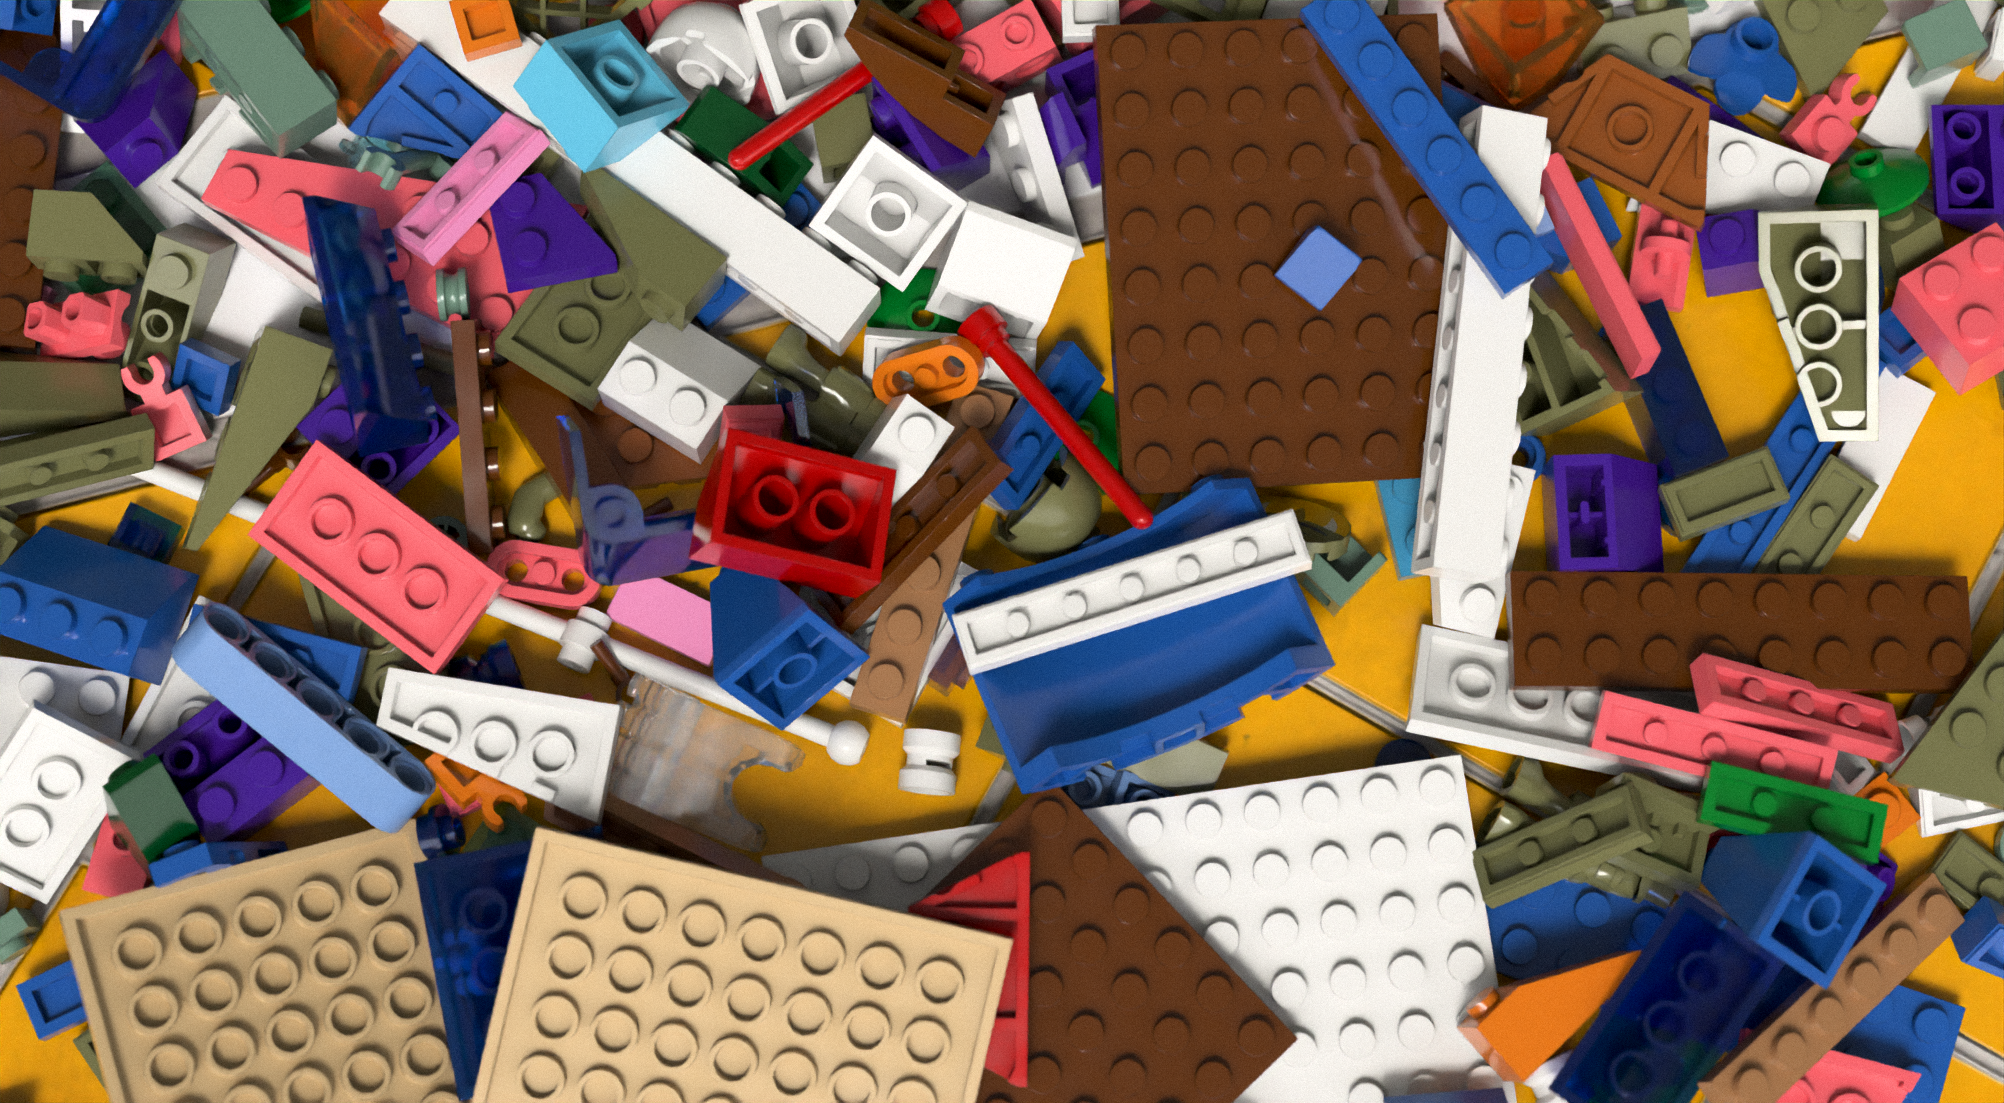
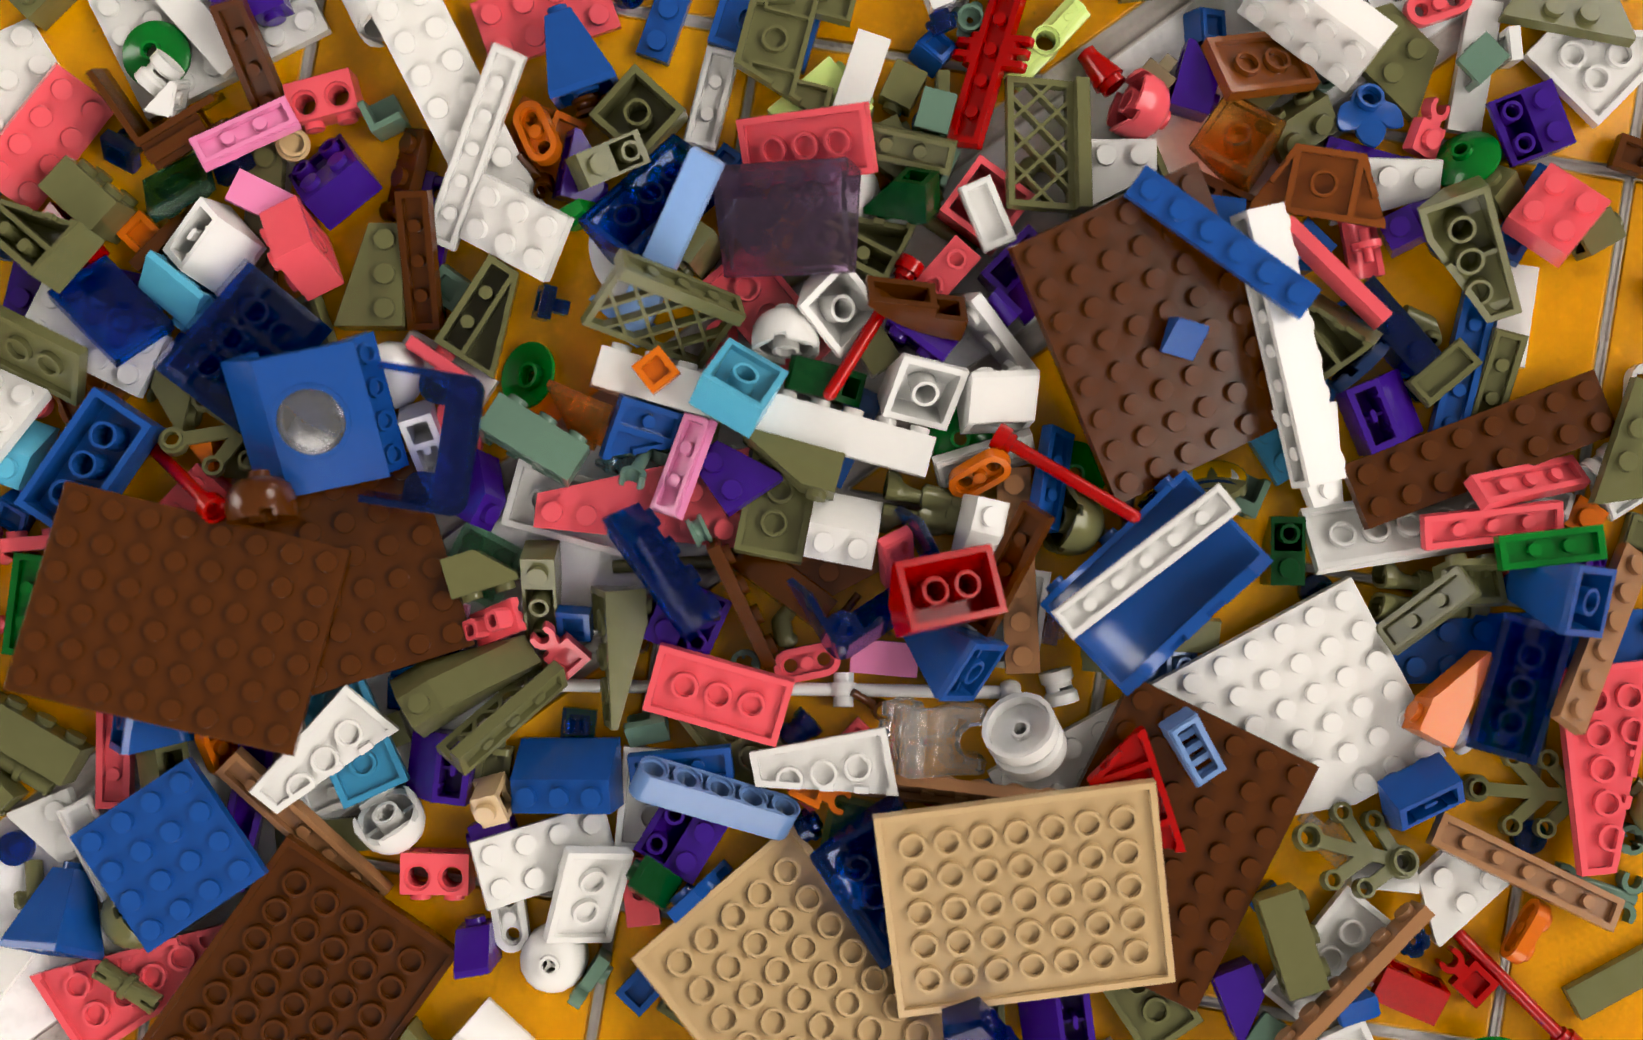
camera: 15 degrees left, 10 degrees up
none -> sand green panel [623,712,670,748]
none -> white wheel [981,692,1067,782]
none -> medium blue slope [1158,707,1226,788]
none -> dark green slope [1260,516,1306,586]
none -> dark blue tile [1329,338,1390,394]
none -> olive arm [1398,305,1442,349]

